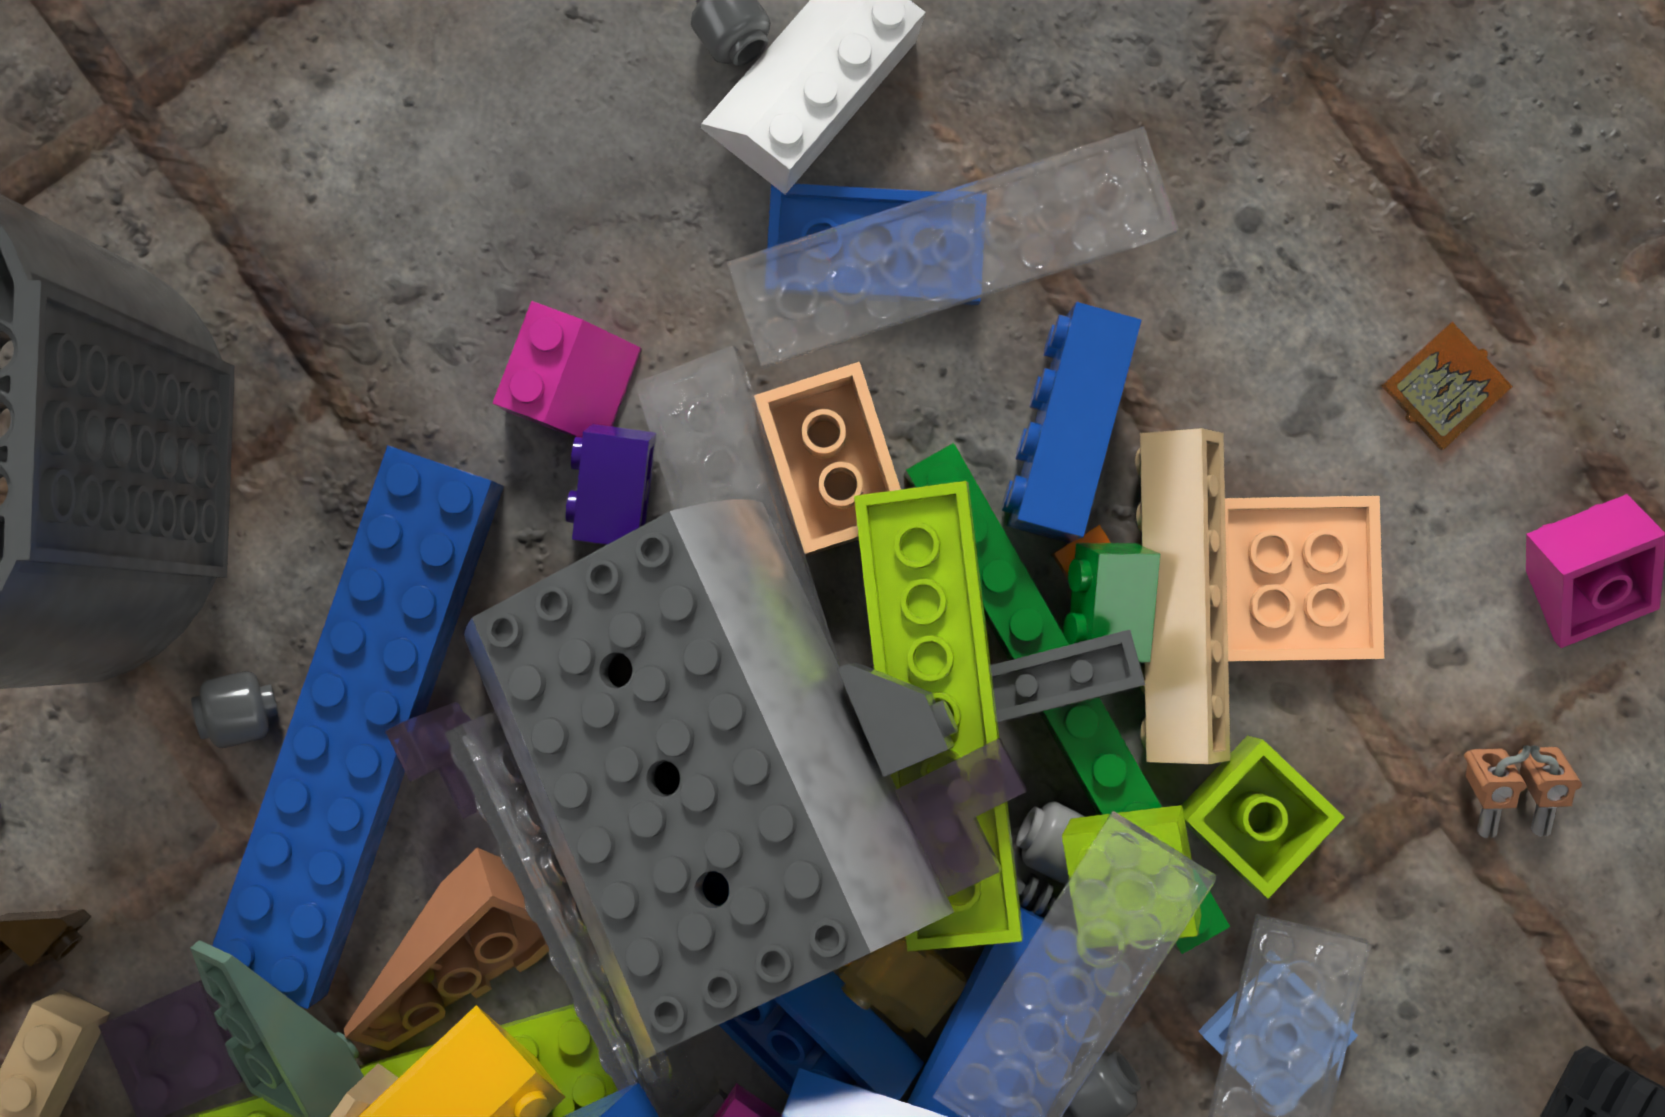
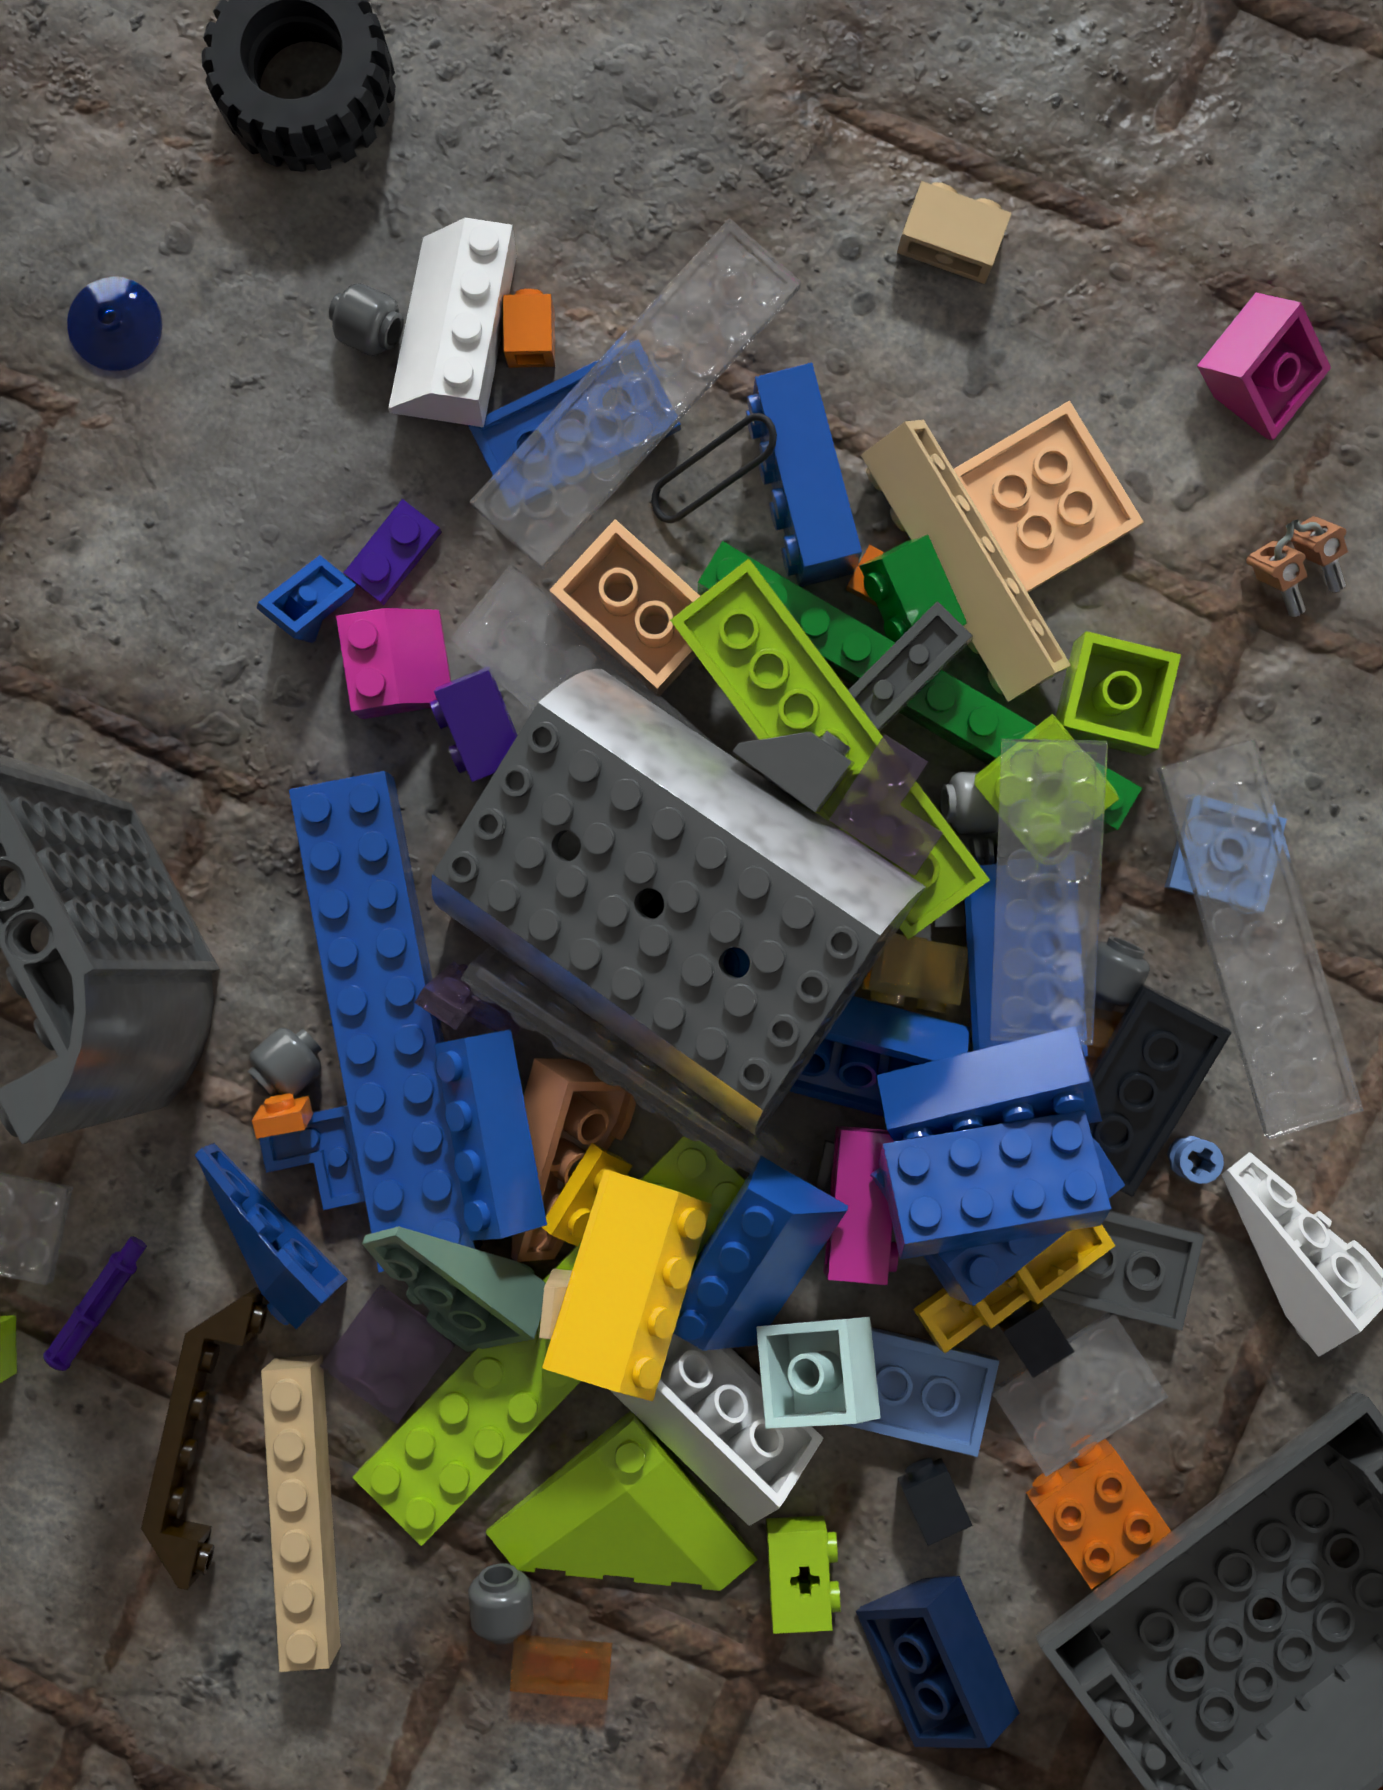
camera: 30 degrees left, 0 degrees up
piece [1381,322,1513,450] -> none
none -> blue wedge [195,1143,348,1330]
none -> orange plate [252,1093,313,1139]
none -> blue slope [256,555,357,643]
none -> blue plate [259,1105,365,1210]
none -> dark purple plate [343,499,442,605]
none -> blue slope [434,1029,547,1241]
none -> orange brick [503,289,555,368]
none -> yellow plate [542,1143,632,1247]
none -> black piece [651,413,777,523]
none -> tan brick [897,181,1012,284]

